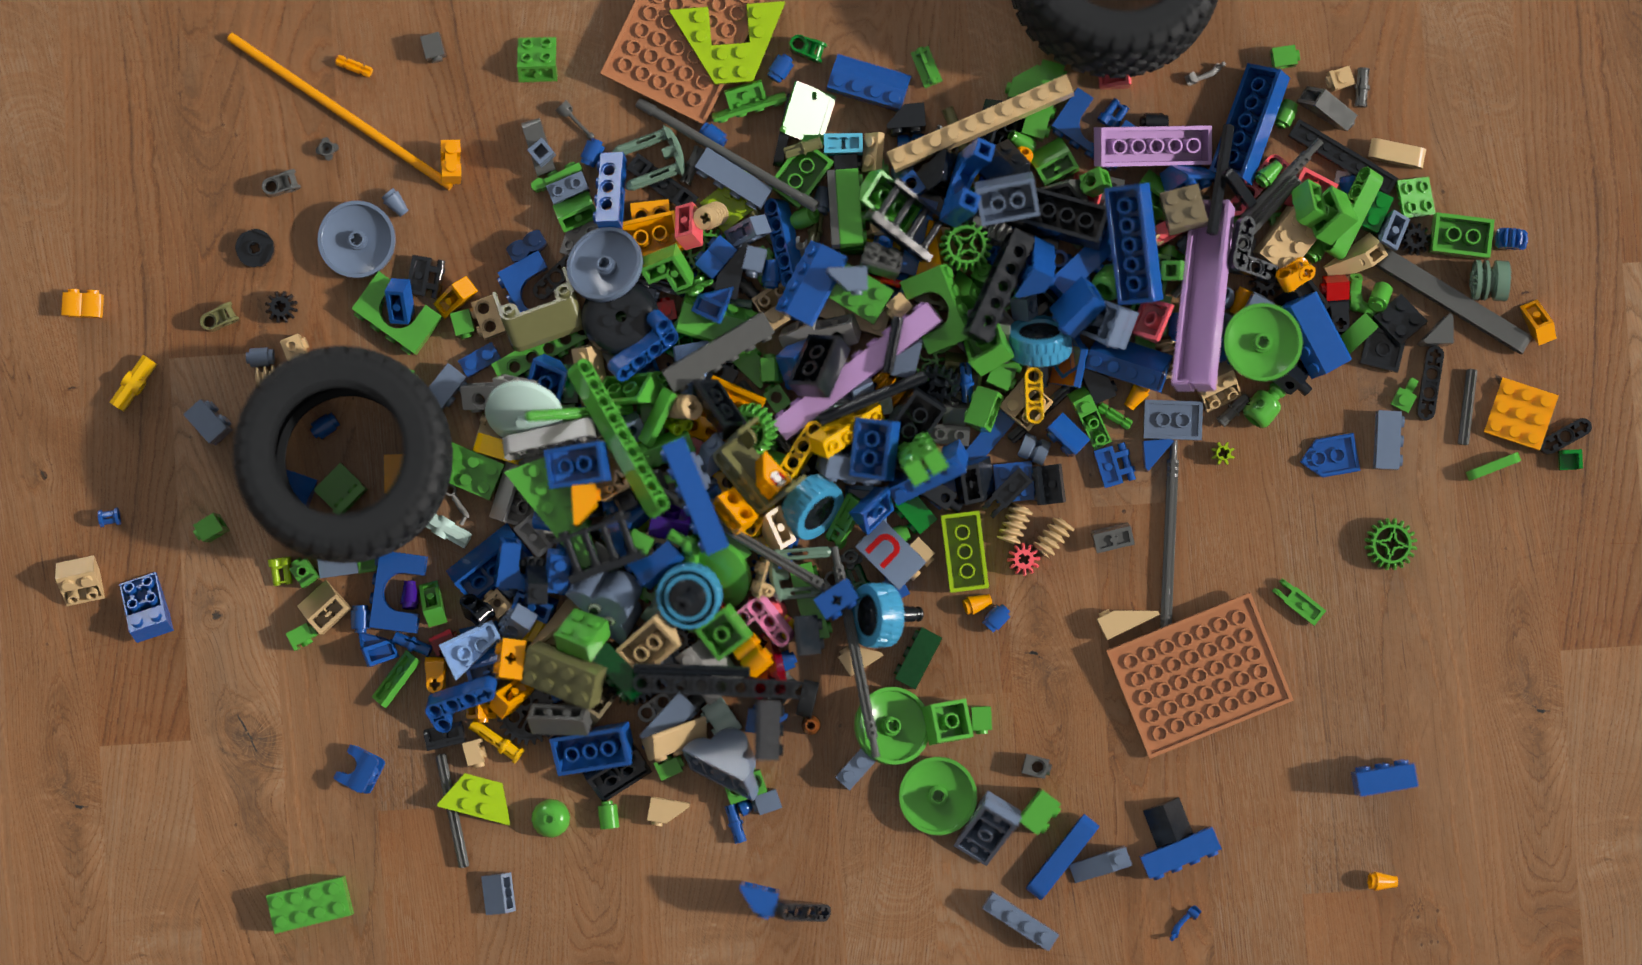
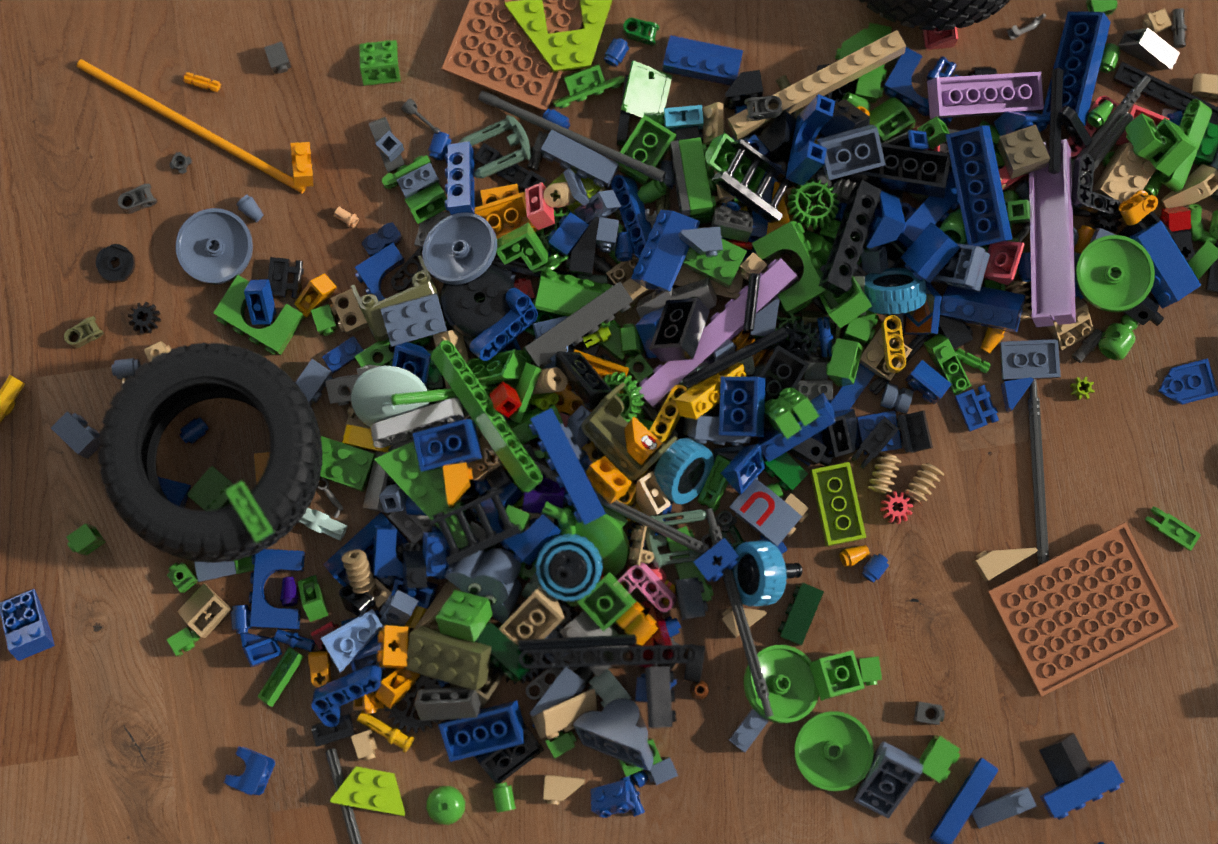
camera: 10 degrees left, 5 degrees down
lime piece [268,556,293,586] -> none
blue slope [691,287,734,324] -> none
olive axle [783,137,823,158] -> none
bright green hinge [910,46,943,88] -> none
dark grey hinge [1090,522,1135,553] -> none
none -> bright green tile [225,480,274,543]
none -> light nougat pin [333,206,359,228]
none -> tan piece [341,550,375,593]
none -> sand blue brick [379,484,408,513]
none -> sand blue plate [380,293,447,346]
none -> red brick [489,382,522,418]
none -> sand blue tile [563,168,589,206]
none -> lime animal [582,326,612,348]
none -> blue bracket [590,780,635,818]
none -> dark grey piece [745,95,782,121]
none -> blue slope [908,130,929,150]

